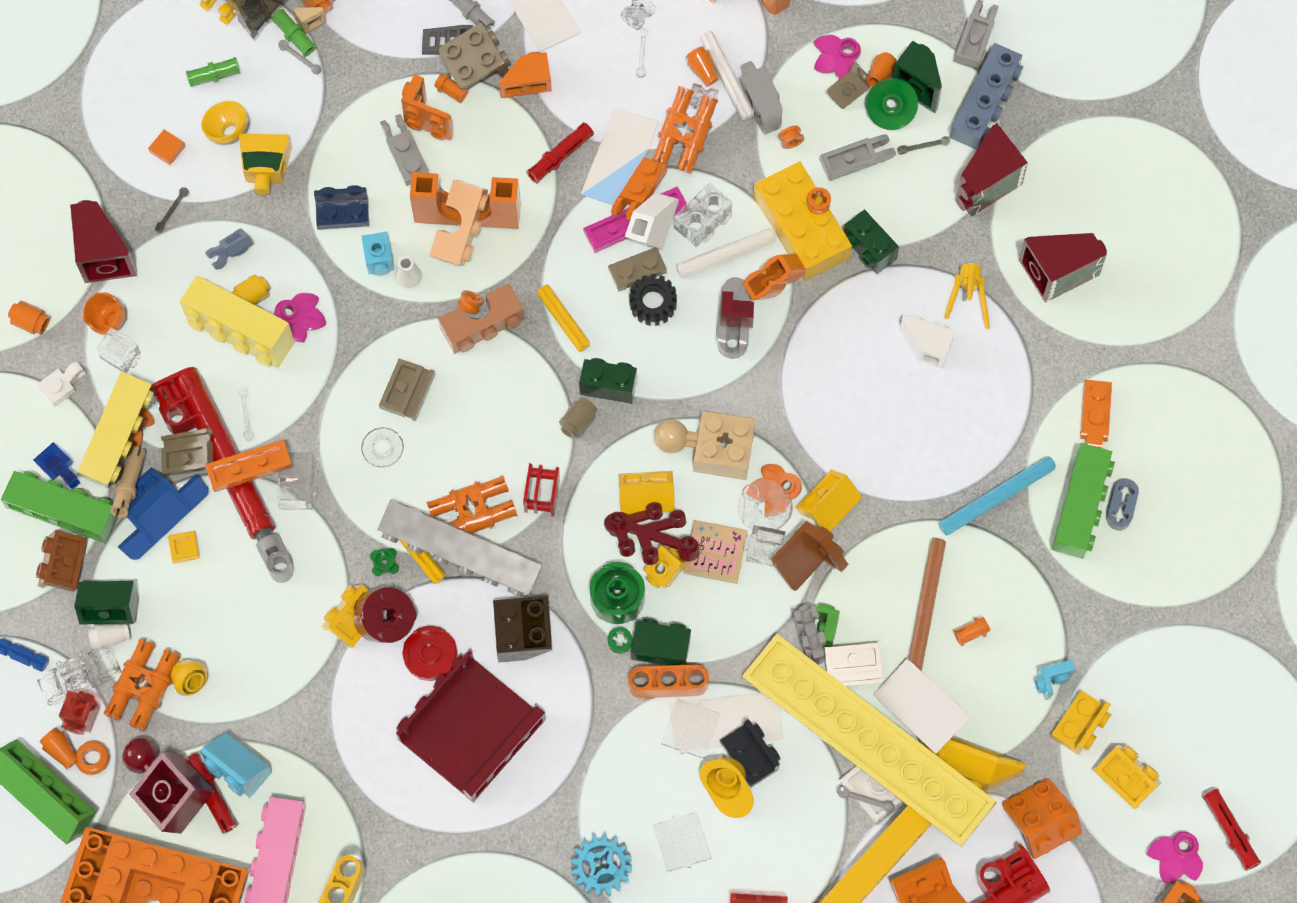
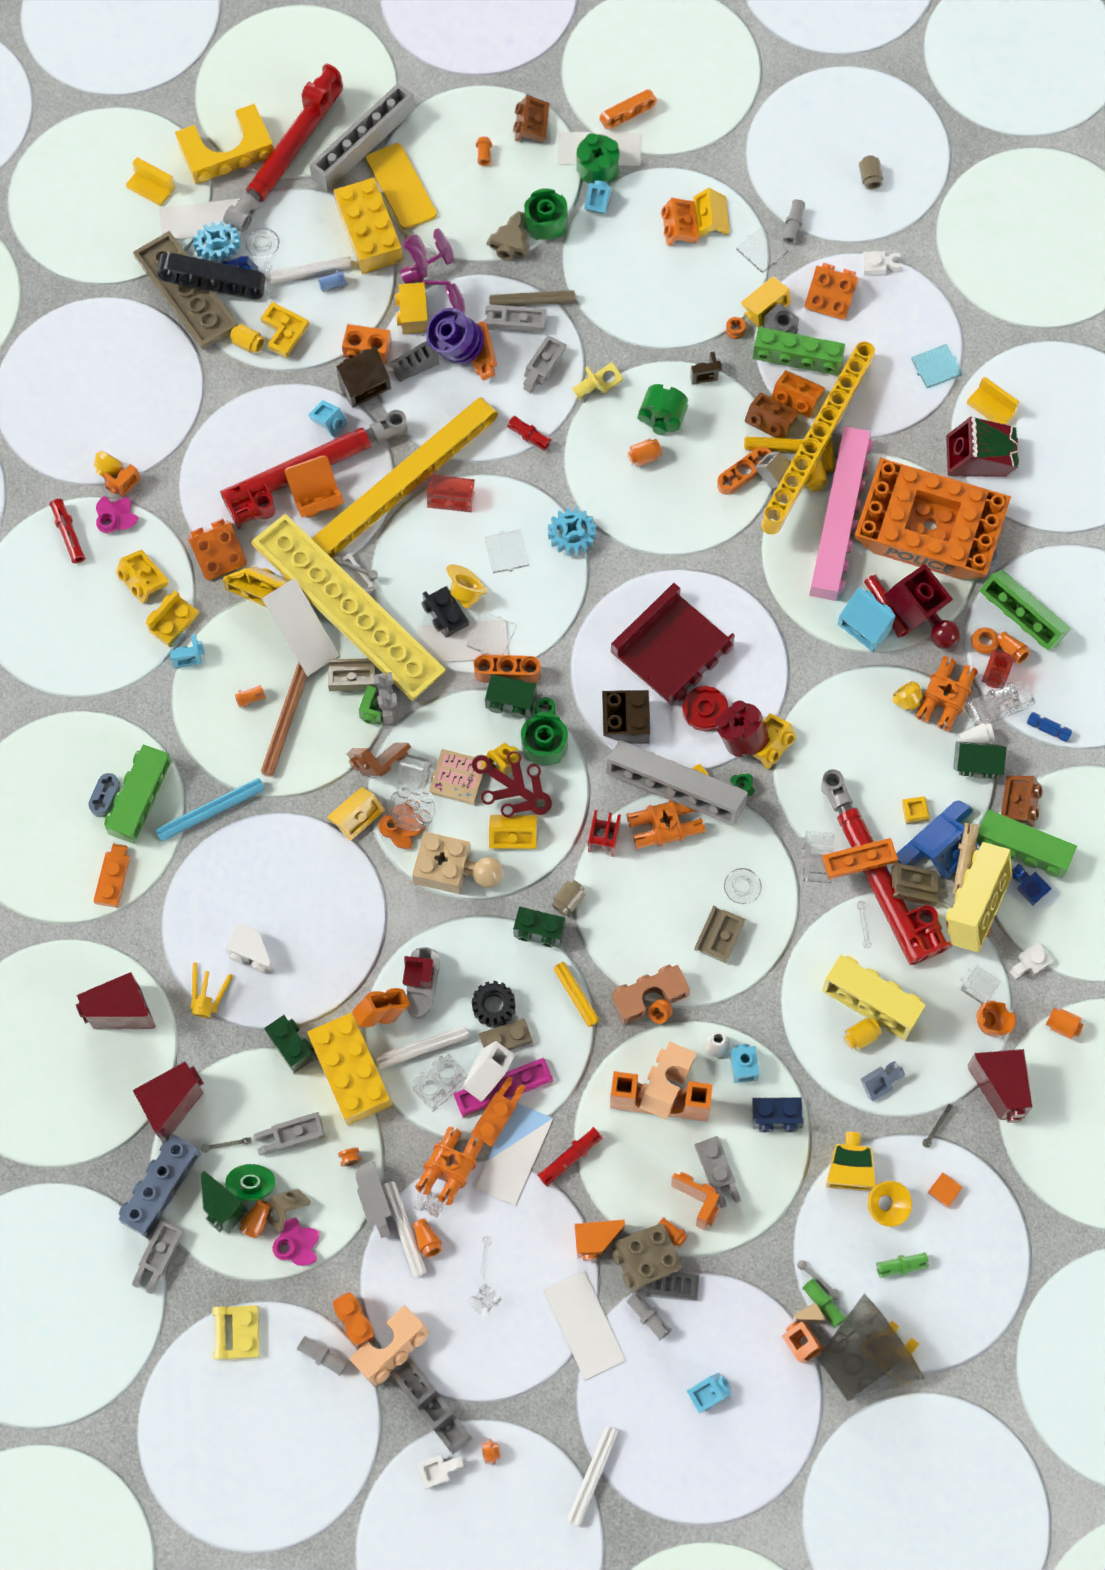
camera: 175 degrees left, 0 degrees up
dark pink plate [274,293,326,343] -> none
orange bush [807,187,831,214] -> none

